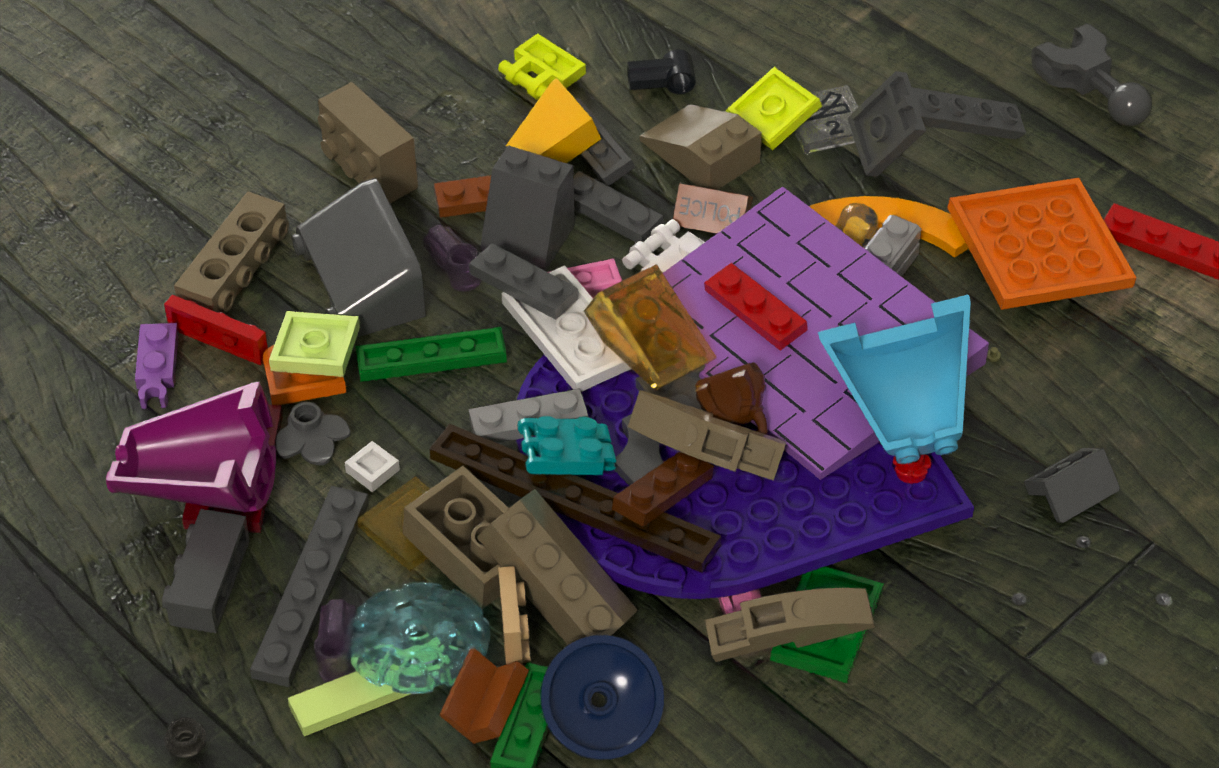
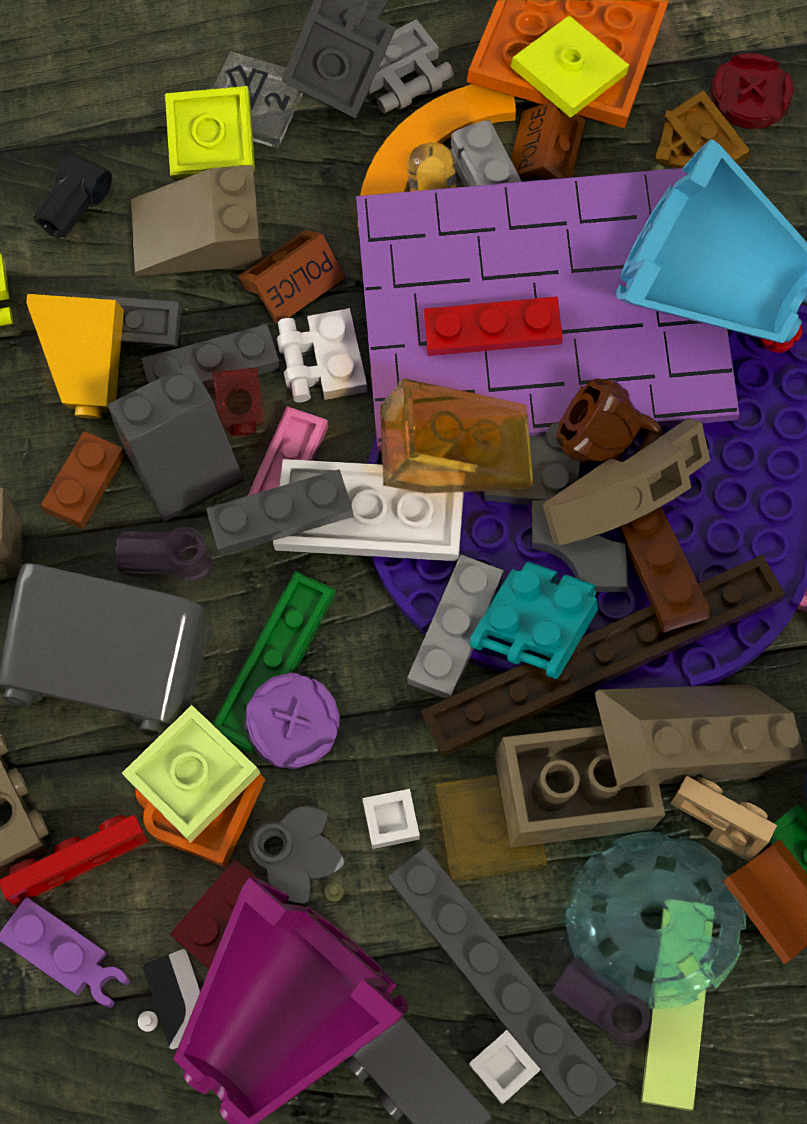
camera: 55 degrees left, 20 degrees up
none -> clear red brick [213,367,265,437]
none -> medium lavender tile [244,673,340,769]
none -> olive piece [324,882,344,902]
none -> light grey plate [368,19,454,113]
none -> white plate [468,1030,541,1106]
none -> neon yellow plate [511,16,629,118]
none -> dark orange panel [511,102,586,180]
none -> pearl gold slope [656,90,750,168]
none -> dark red tile [710,53,794,129]

